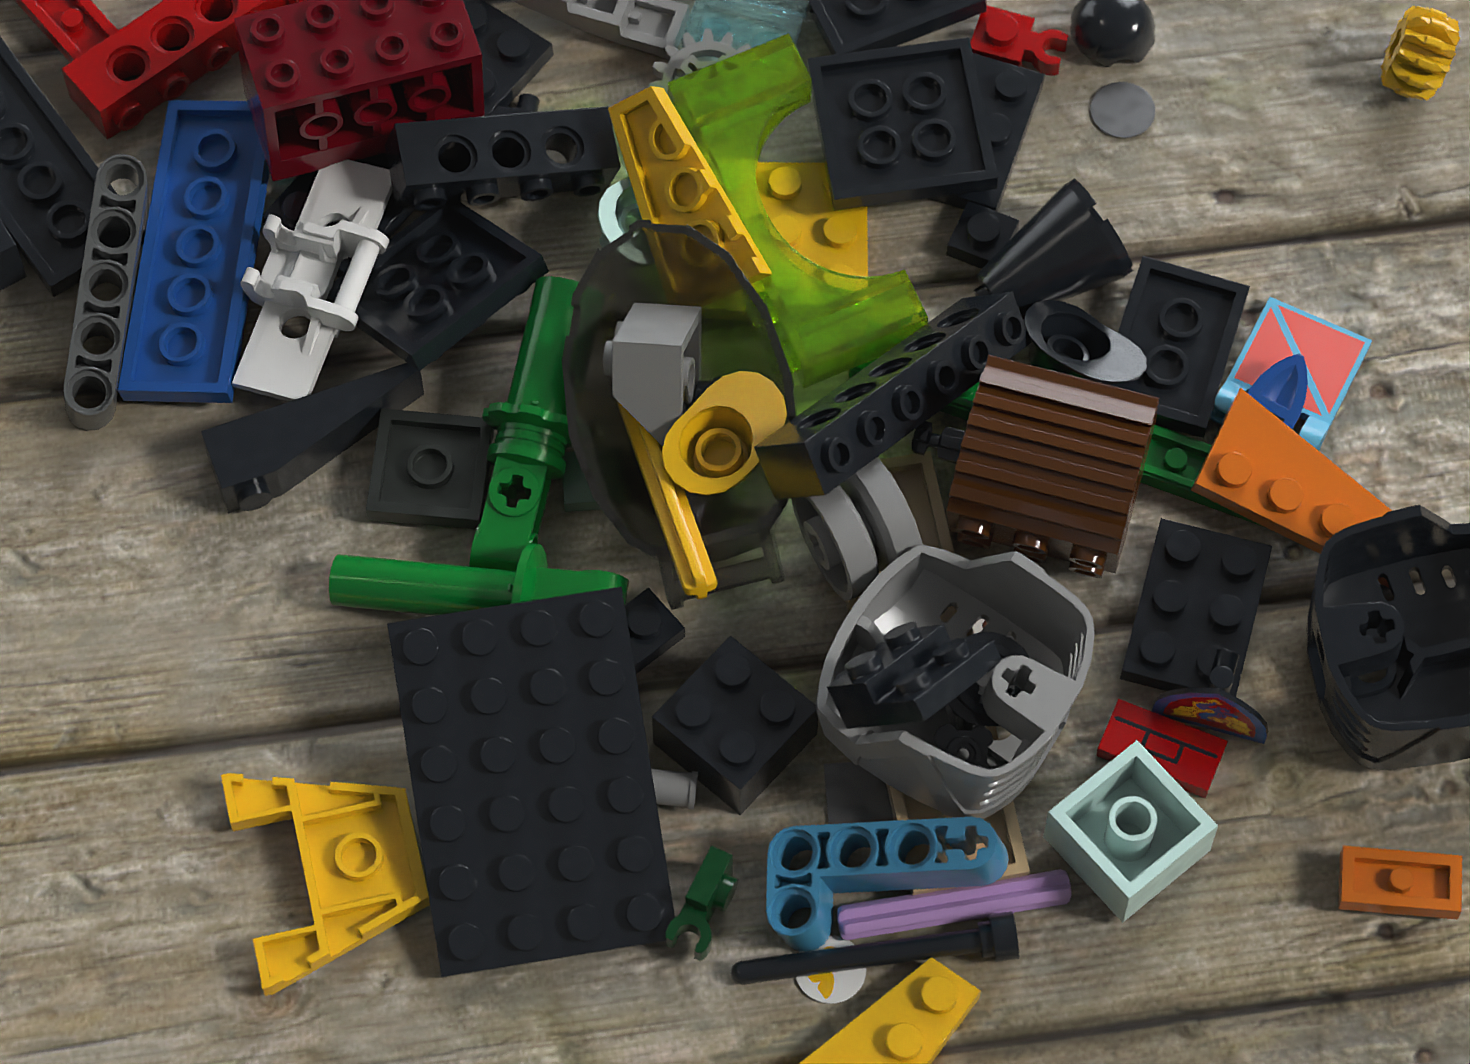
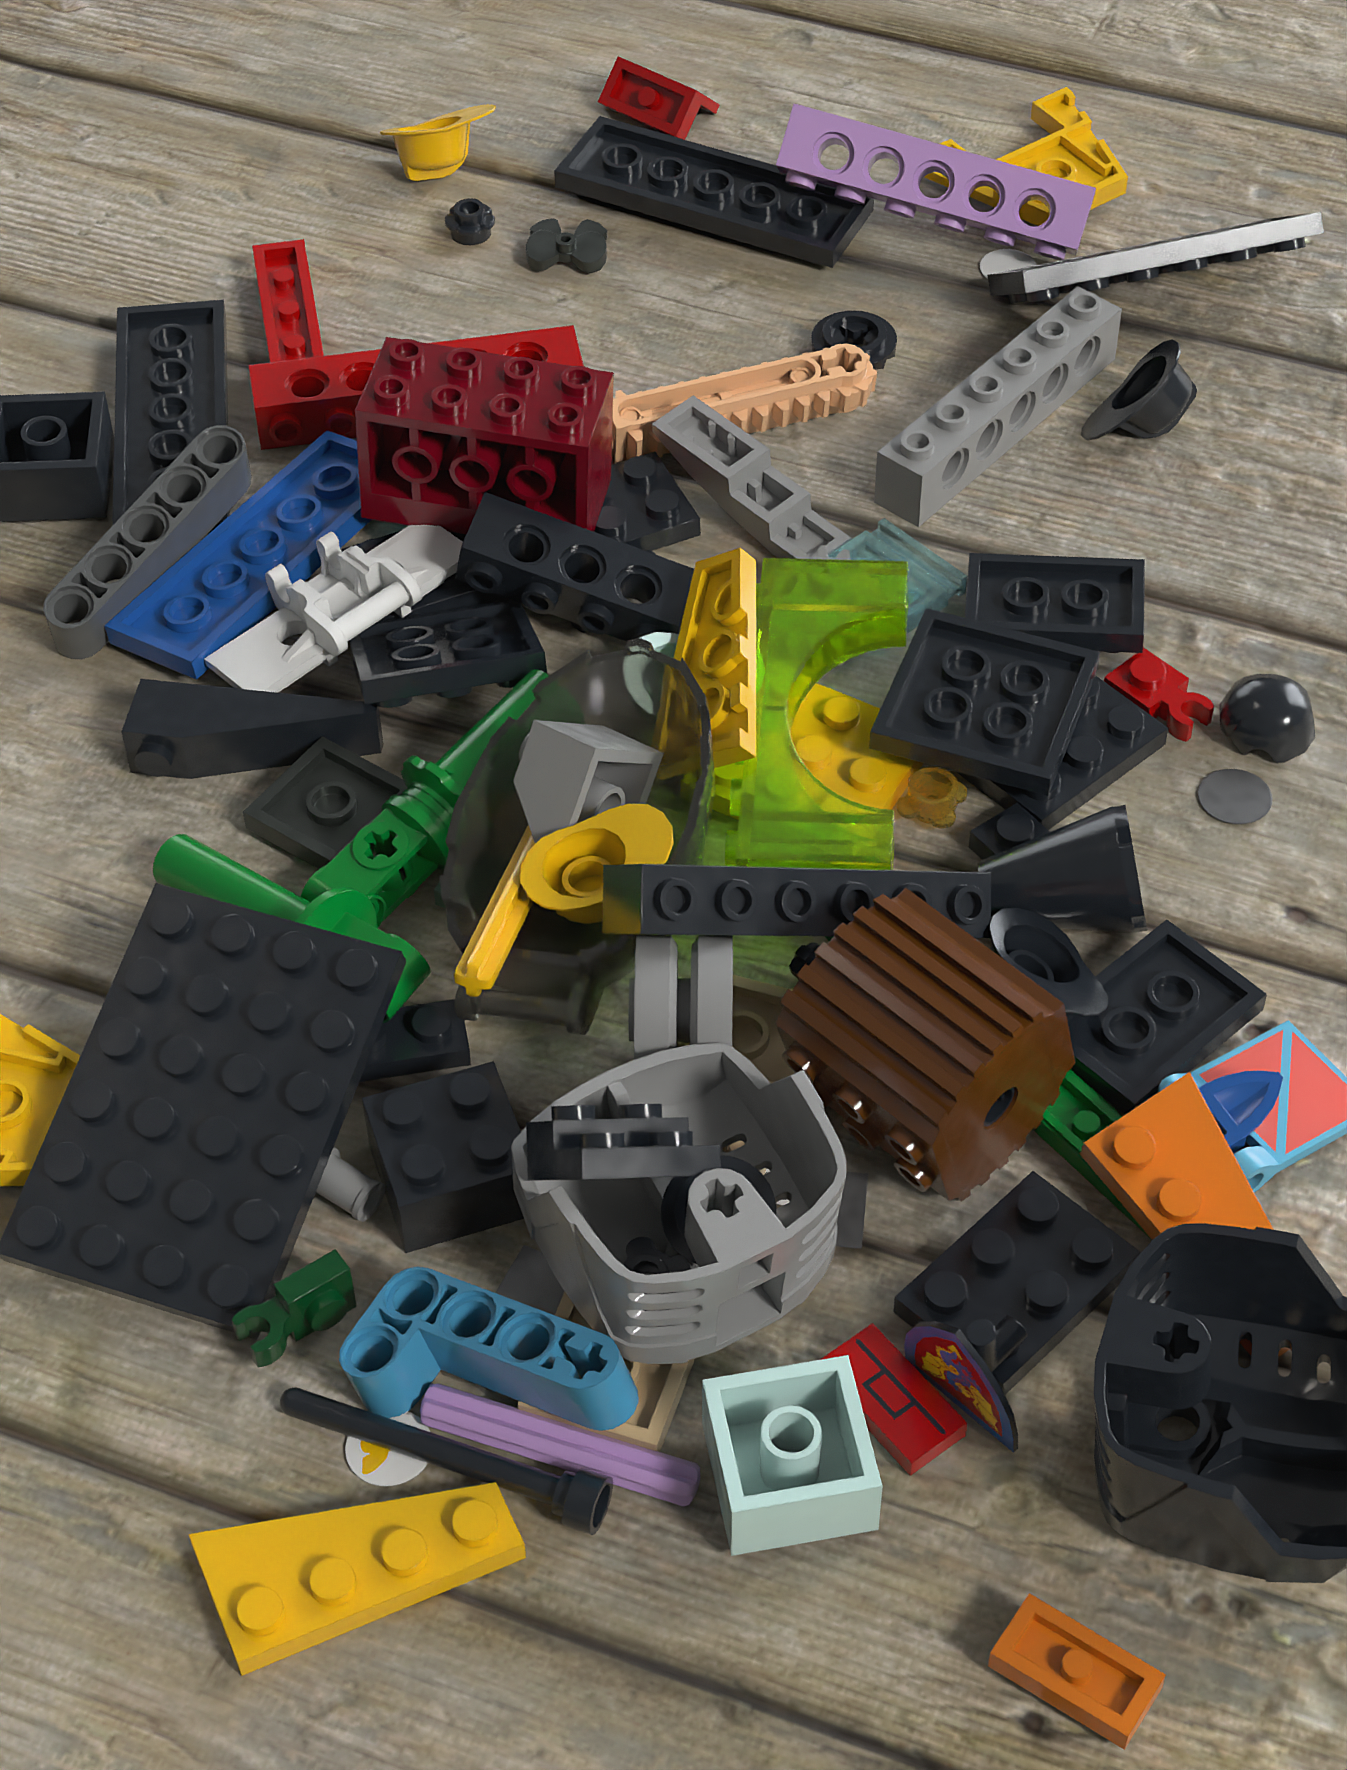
camera: 30 degrees right, 15 degrees down
none -> clear yellow plate [897,767,967,829]

